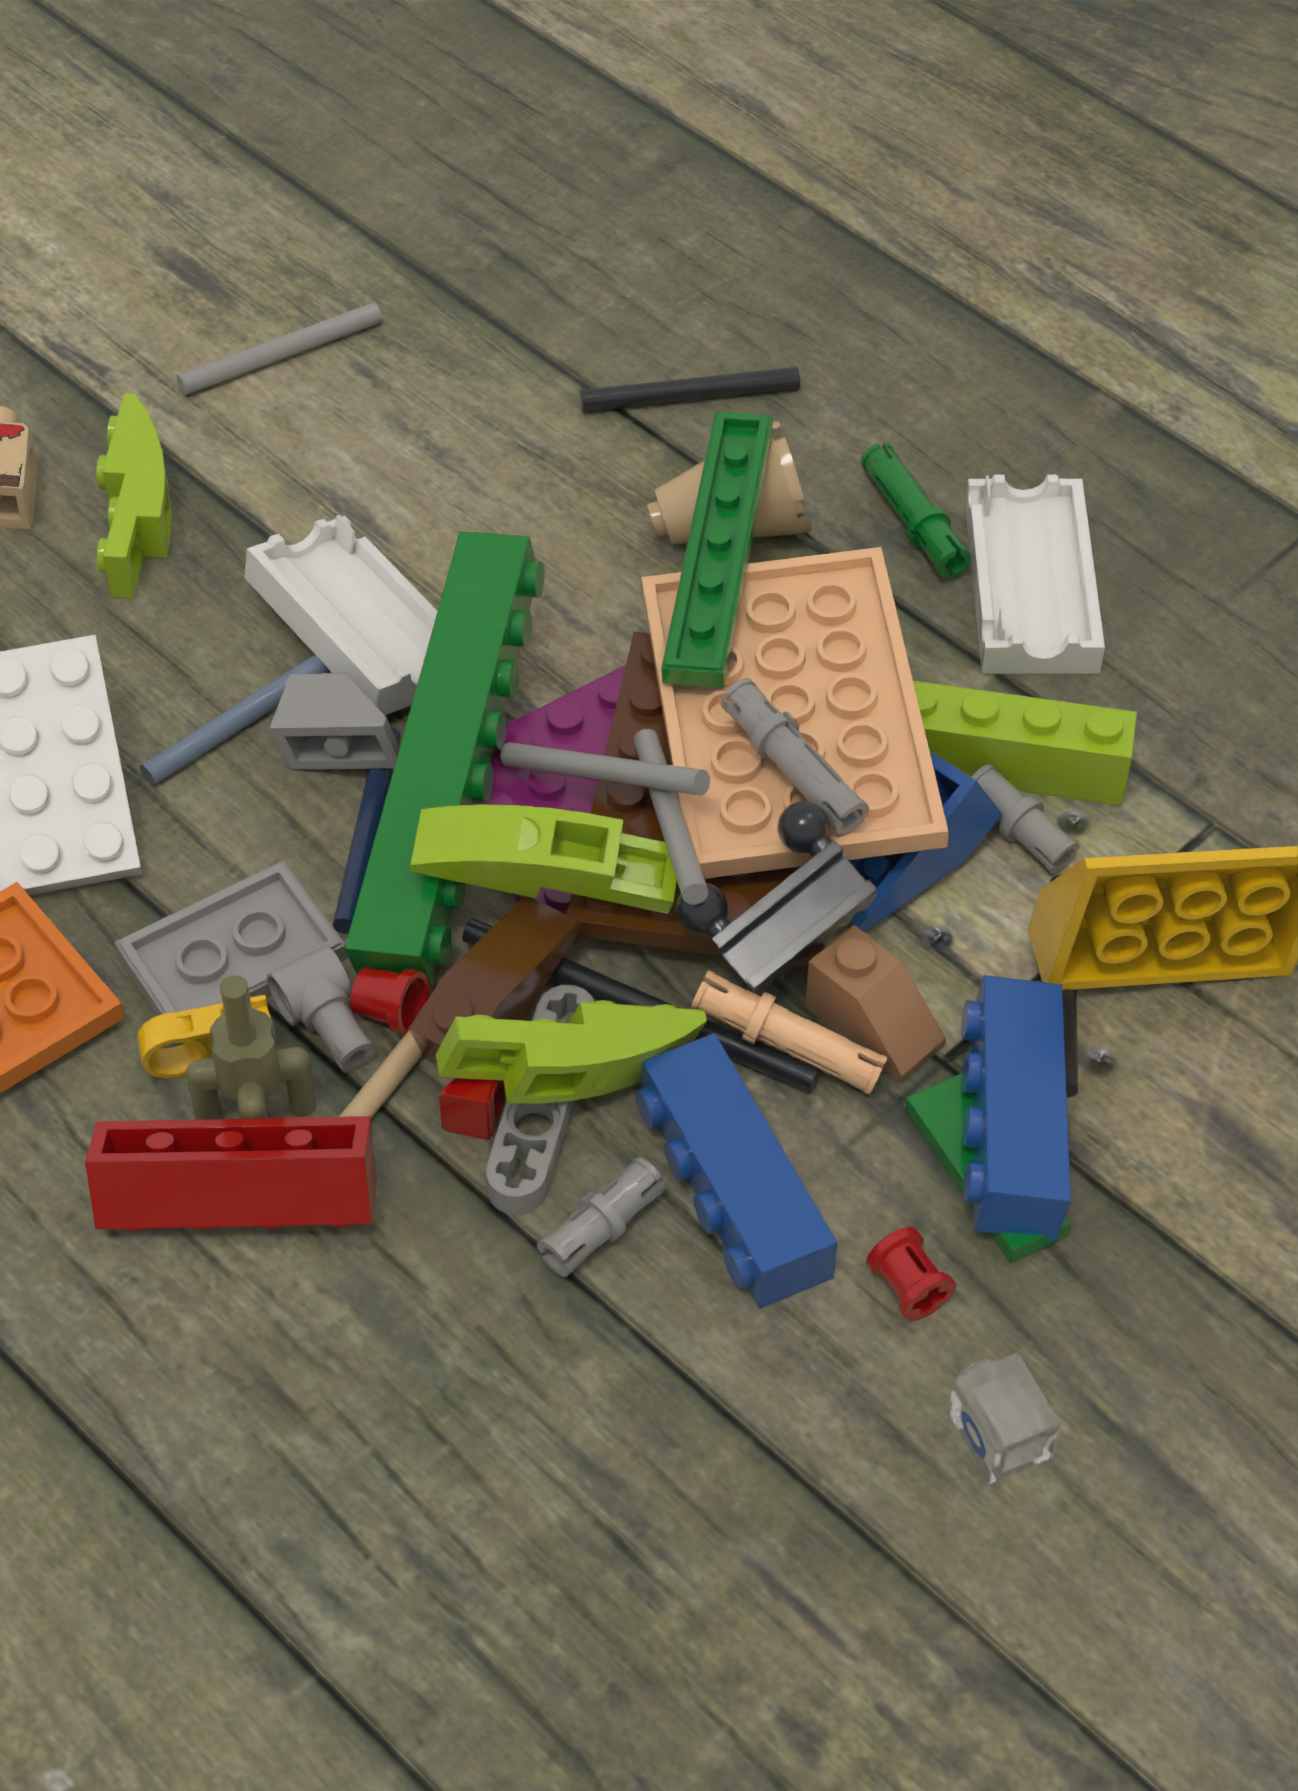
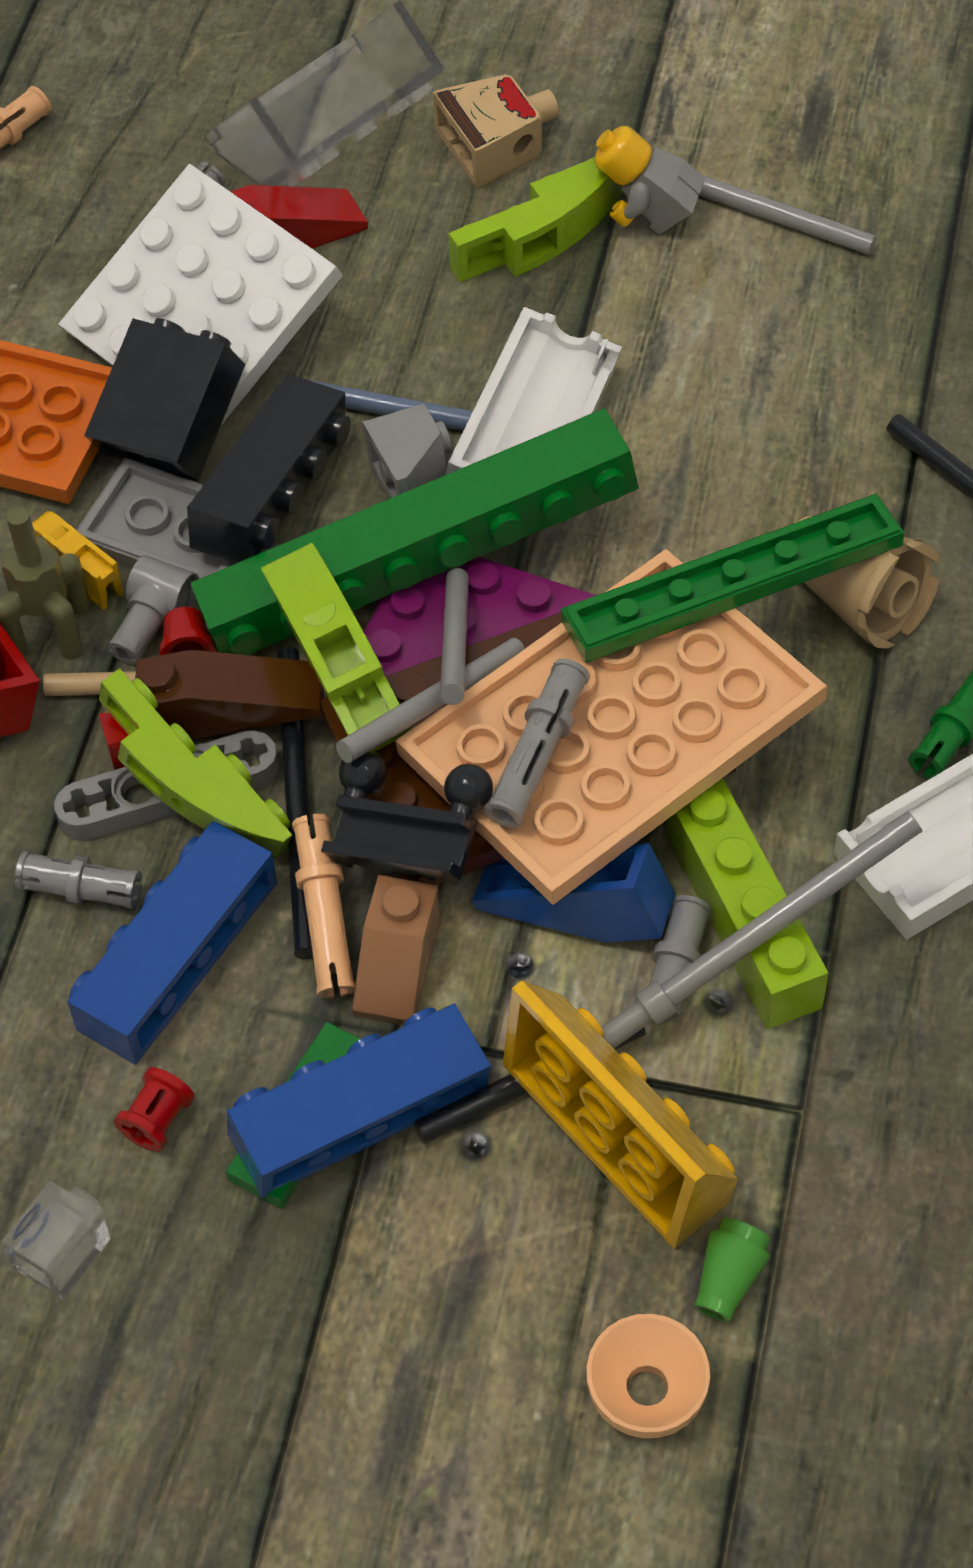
camera: 60 degrees right, 5 degrees up
none -> black brick [84,318,246,482]
none -> black brick [187,374,351,563]
none -> light grey piece [594,126,706,235]
none -> light grey bar [601,811,923,1048]

